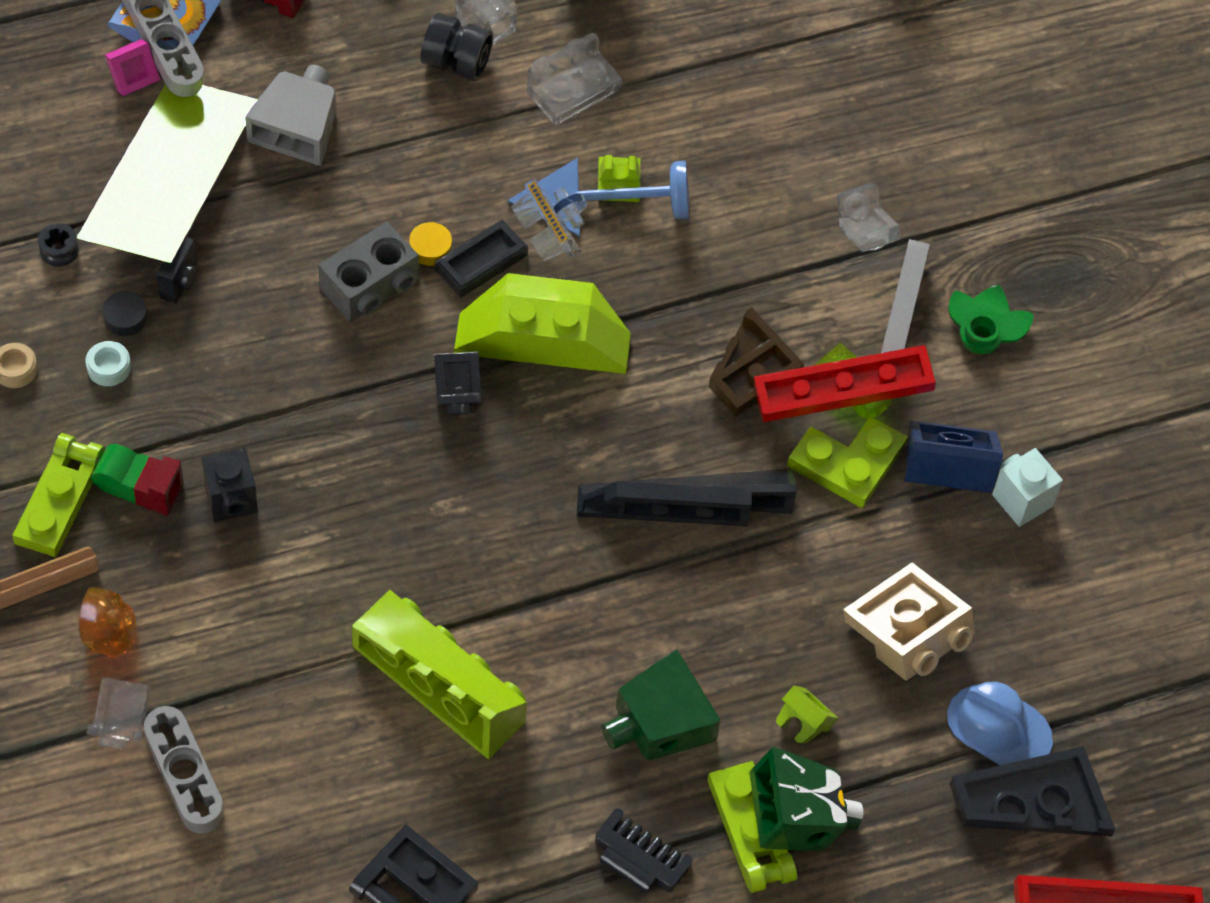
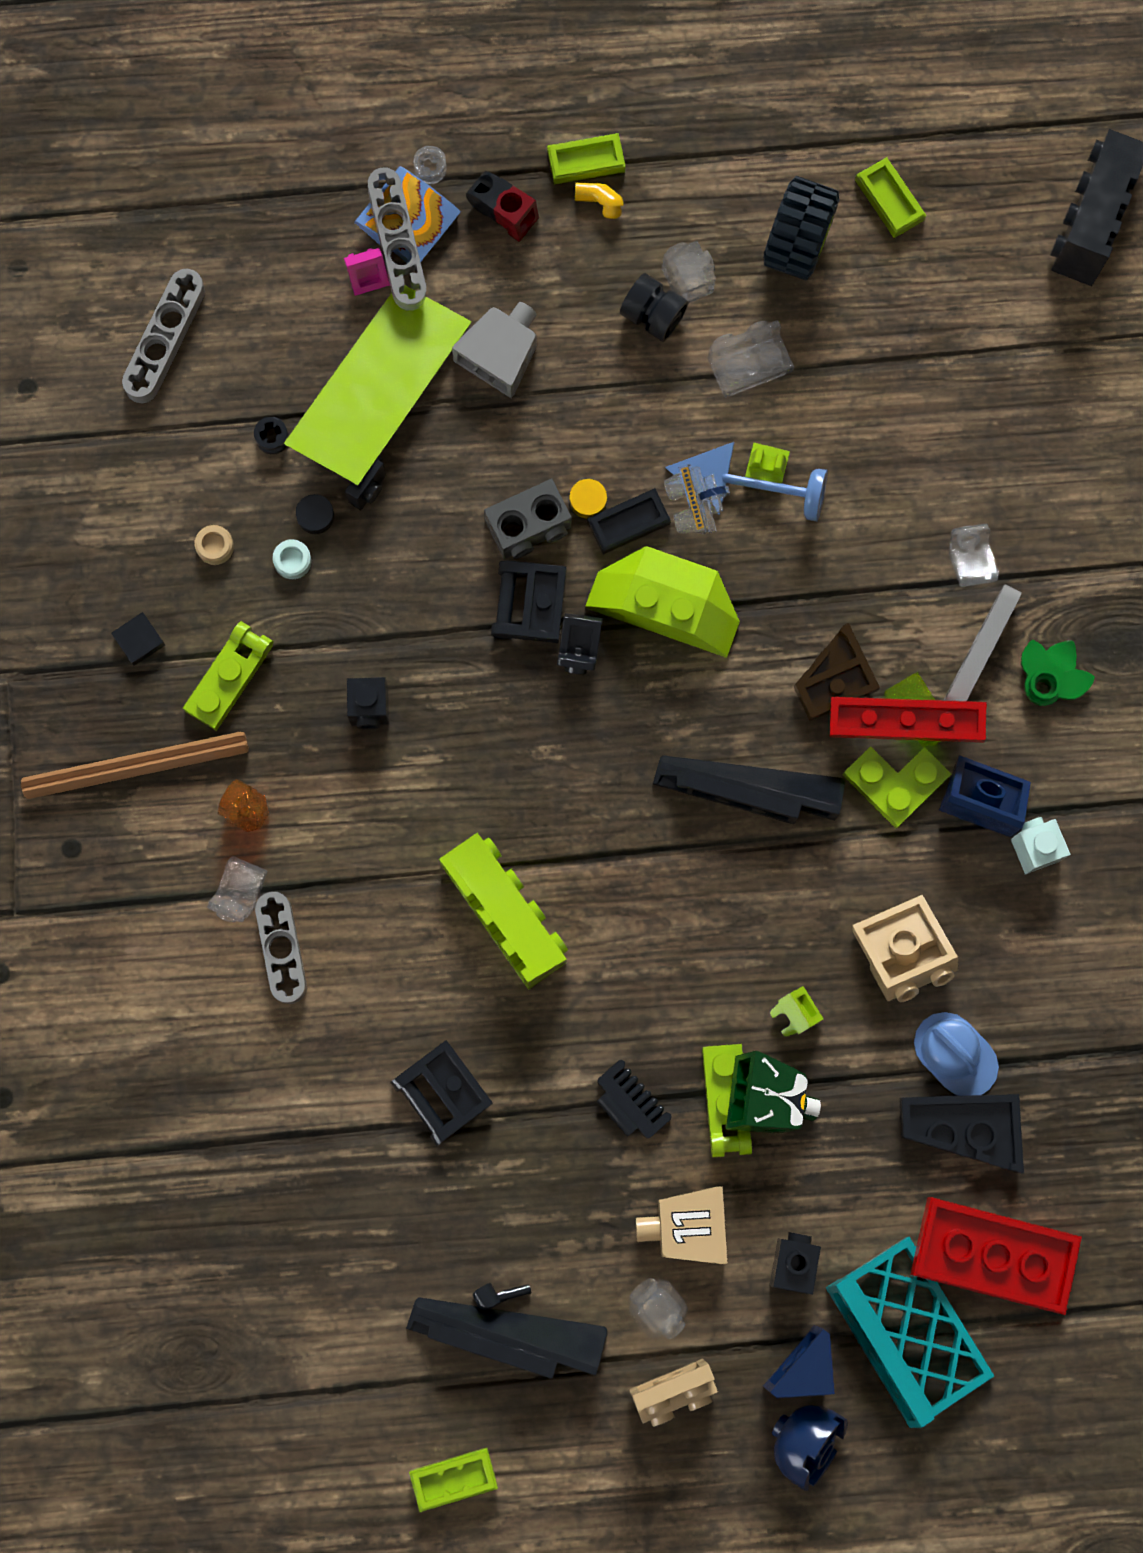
camera: 15 degrees right, 20 degrees up
leg [91,444,184,516] -> none
dark green torso [601,649,721,760] -> none
none -> black plate [491,560,566,643]

